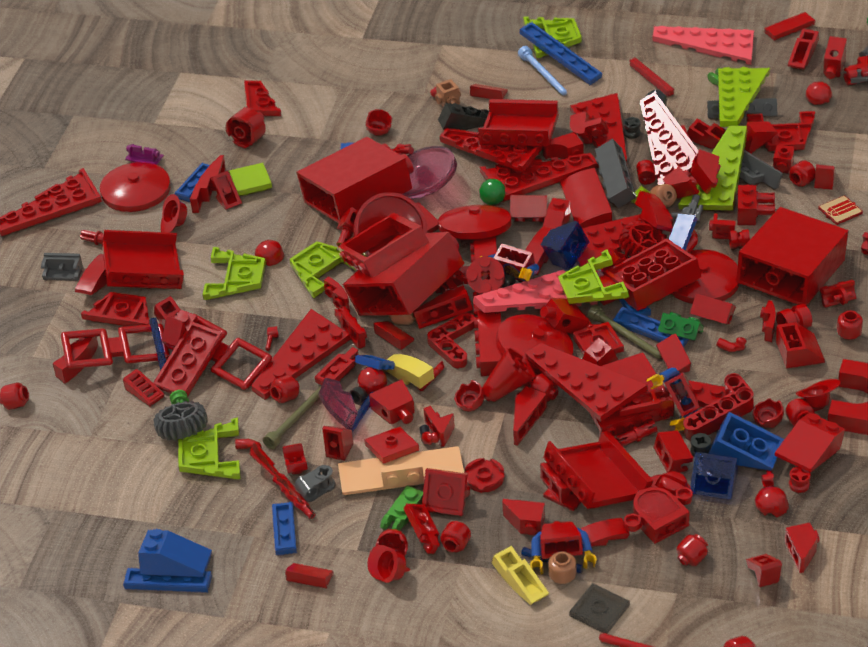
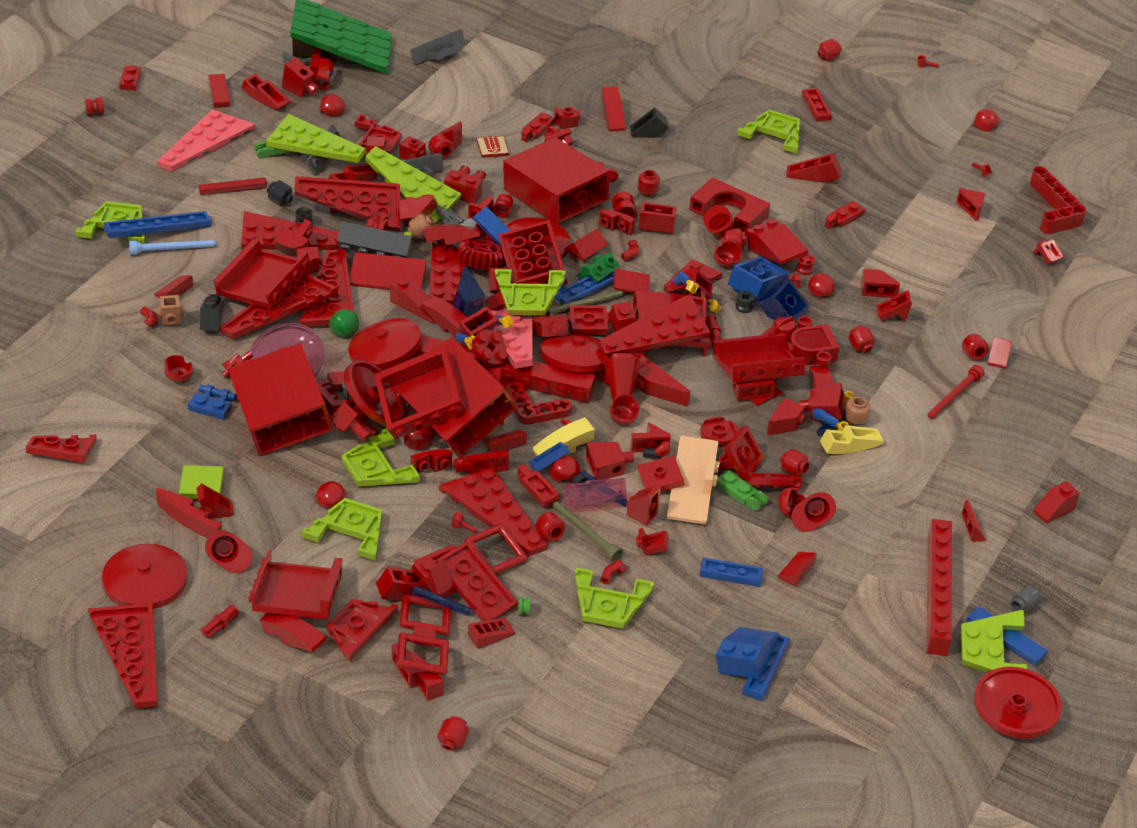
camera: 80 degrees left, 0 degrees up
dark grey hinge [41,253,83,281] -> none
magenta hinge [125,144,164,165] -> none
dark grey gear [153,401,208,441] -> none
blue tile [174,163,209,202] -> none
red brick [225,107,266,148] -> none
red sword [250,443,316,519] -> none
dark grey piece [294,465,335,502] -> none
red slope [510,195,549,222] -> none
clear smoke tile [569,583,630,634] -> none
red hinge [653,430,694,473] -> none
red beam [683,373,754,441] -> none
red slope [691,149,721,194] -> none

